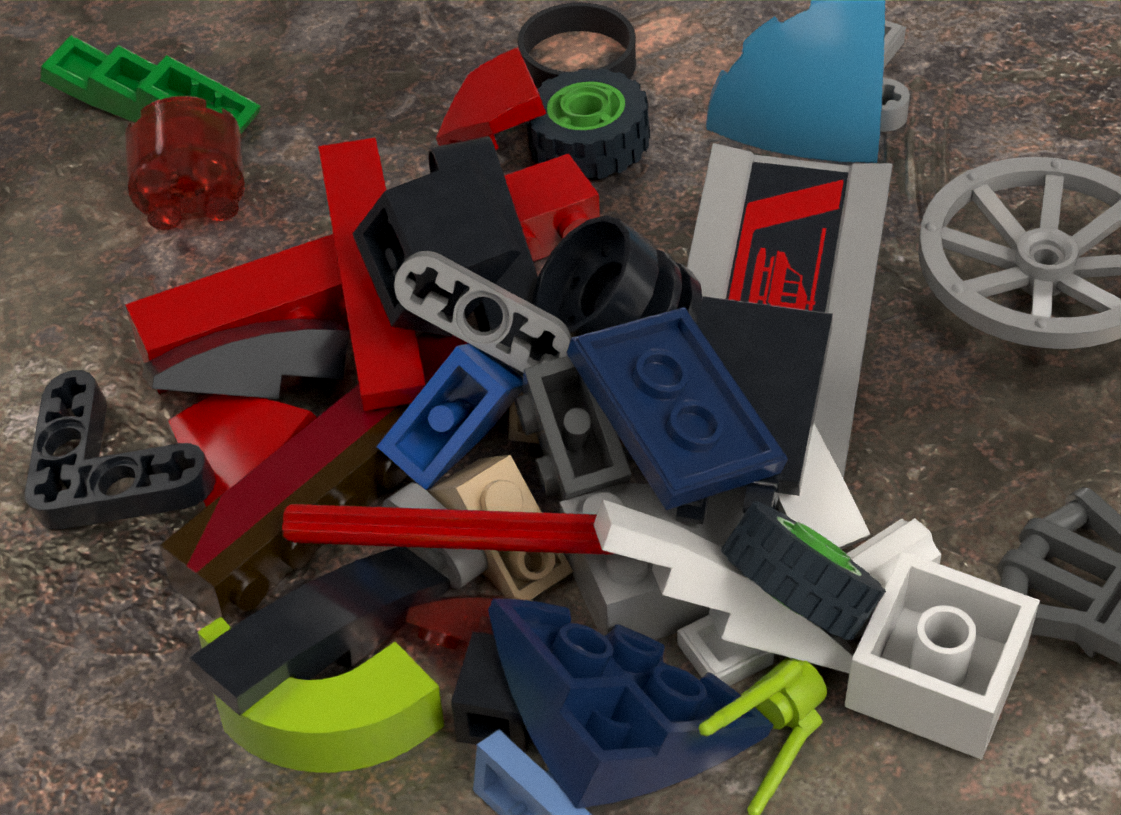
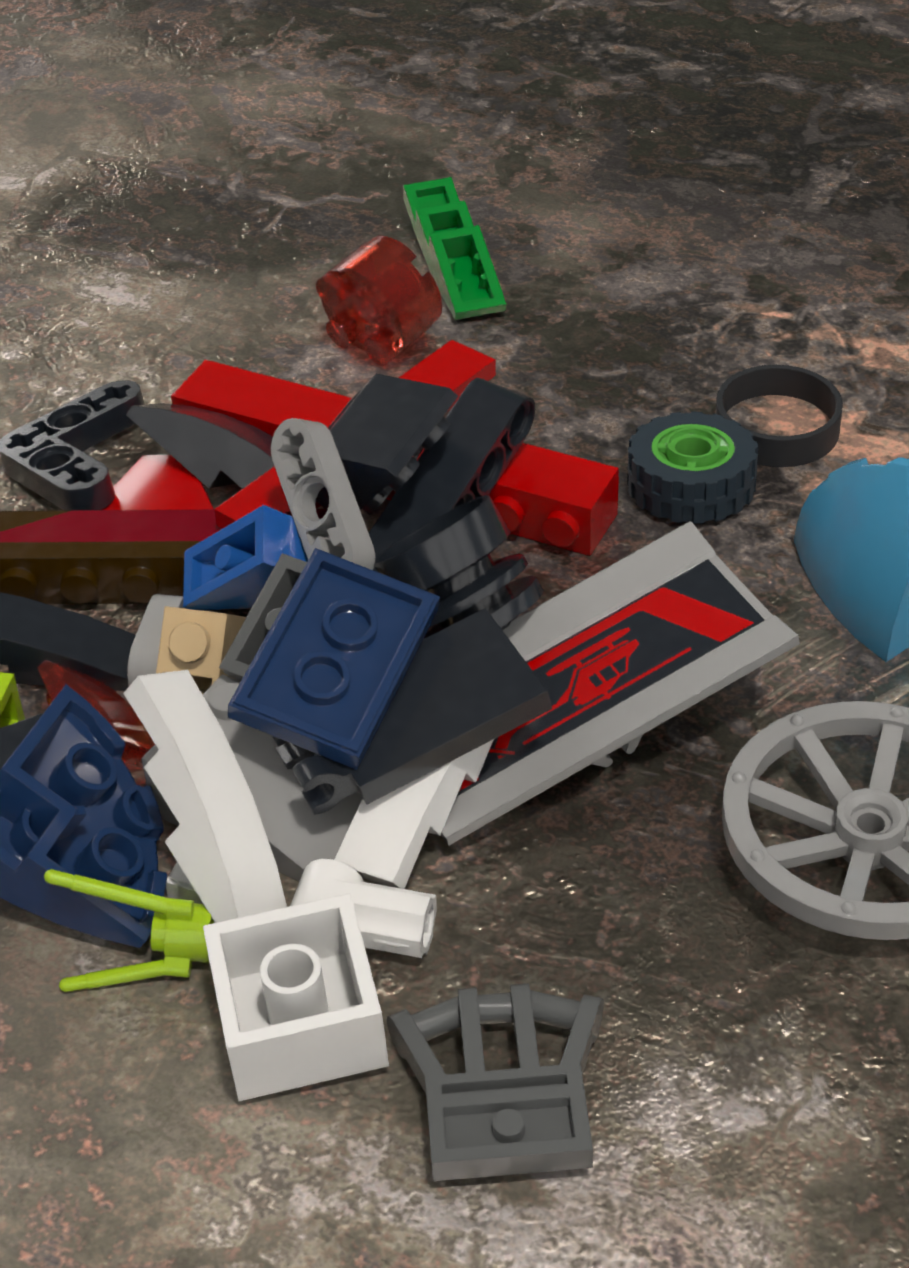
camera: 50 degrees right, 5 degrees down
red axle [282,504,614,555] -> none
red slope [436,47,546,150] -> none
black wheel [721,501,886,640] -> none

